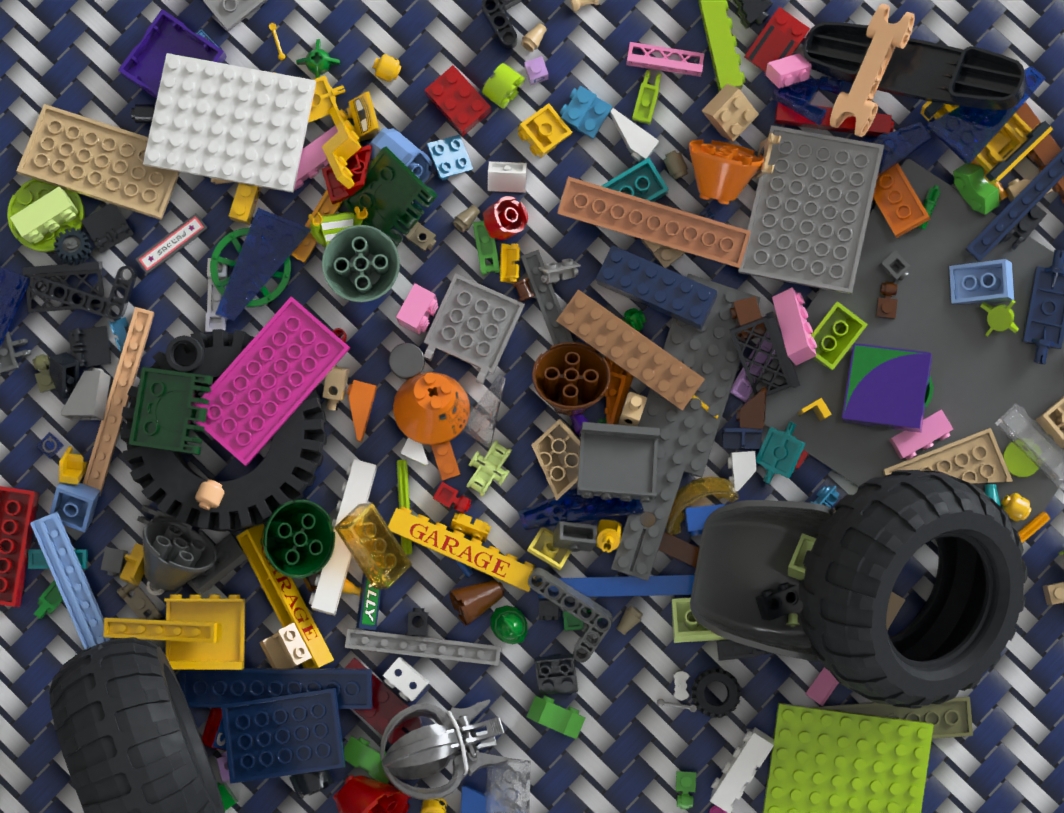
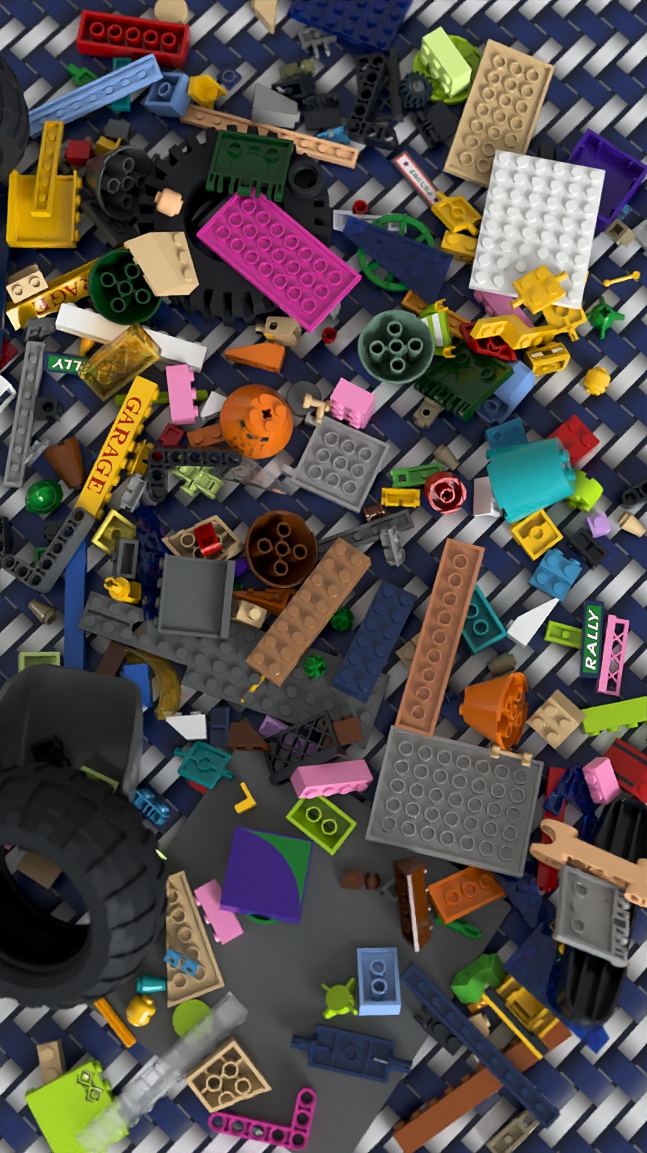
camera: 90 degrees right, 5 degrees down
none -> dark grey hinge [21,317,57,343]
none -> clear wing [24,435,51,467]
none -> red brick [65,140,93,166]
none -> light grey hinge [118,473,148,513]
none -> tan wedge [123,232,199,296]
none -> black beam [148,445,244,503]
none -> dark azure piece [164,947,200,976]
none -> bright pink brick [166,364,199,426]
none -> red slope [193,522,223,557]
none -> tan piece [302,393,330,424]
none -> green gear [302,653,327,679]
none -> red hinge [352,200,368,215]
none -> reddish brown slope [393,856,433,952]
none -> yellow plate [431,190,483,236]
none -> teal cone [486,437,576,523]
none -> yellow plate [509,264,568,315]
none -> light grey hinge [554,864,630,967]
none -> black brick [565,527,610,571]
none -> tile [579,600,604,679]
none -> dark tan brick [604,218,636,247]

